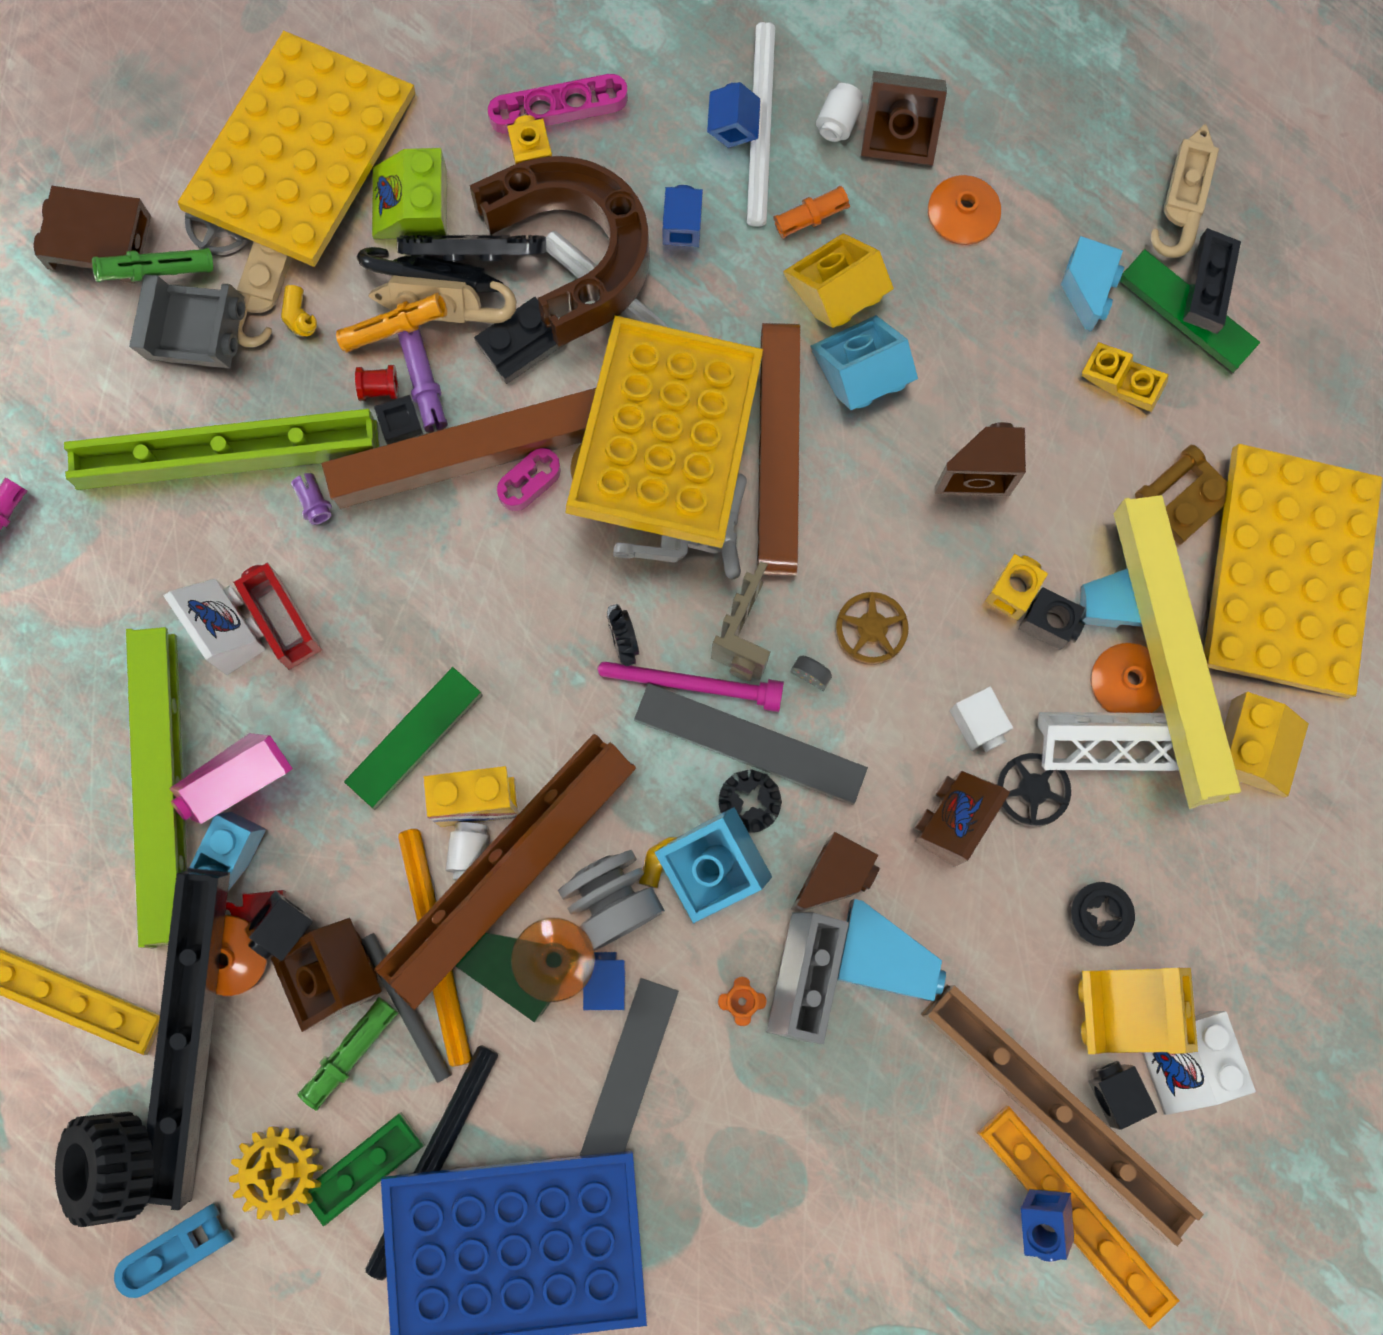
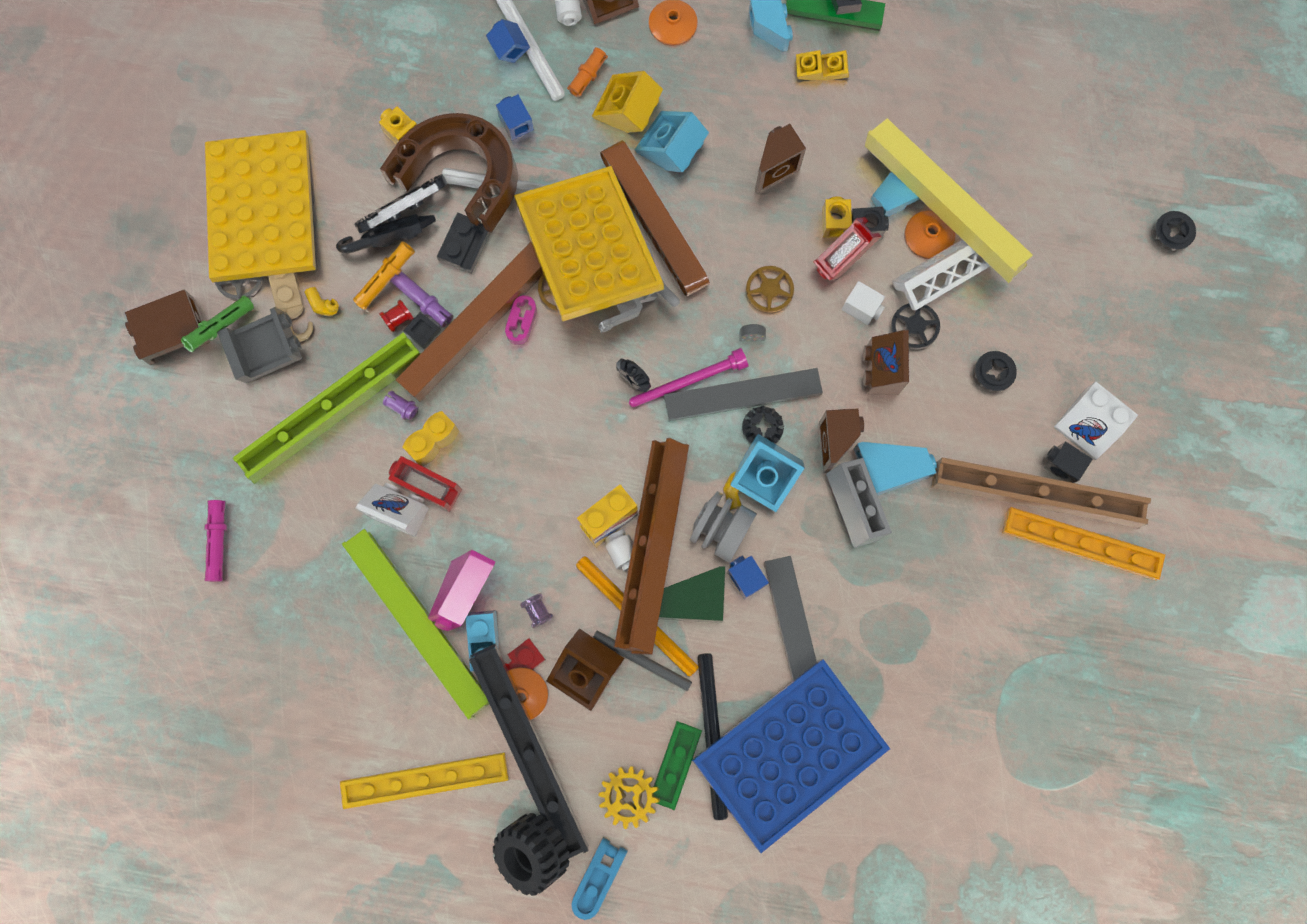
camera: 30 degrees left, 0 degrees up
black brick [244,890,313,961] -> none
bright green pin [297,997,399,1111] -> none
green tile [344,667,483,810] -> none
tan plate [368,275,517,324] -> none
lime slope [372,148,447,239] -> none
dark pink beam [488,74,628,134] -> none
clear orange dish [511,918,595,1002] -> none
dark tan plate [711,561,771,681] -> none
orange plate [718,977,767,1026] -> none
blue brick [1021,1189,1074,1262] -> none
yellow panel [1078,968,1198,1054] -> none
pearl gold plate [1135,445,1227,545] -> none
yellow plate [1204,444,1382,699] -> none
yellow slope [1224,691,1309,798] -> none
none -> yellow brick [402,411,459,466]
none -> clear purple bush [520,593,554,629]
none -> window [813,217,882,281]

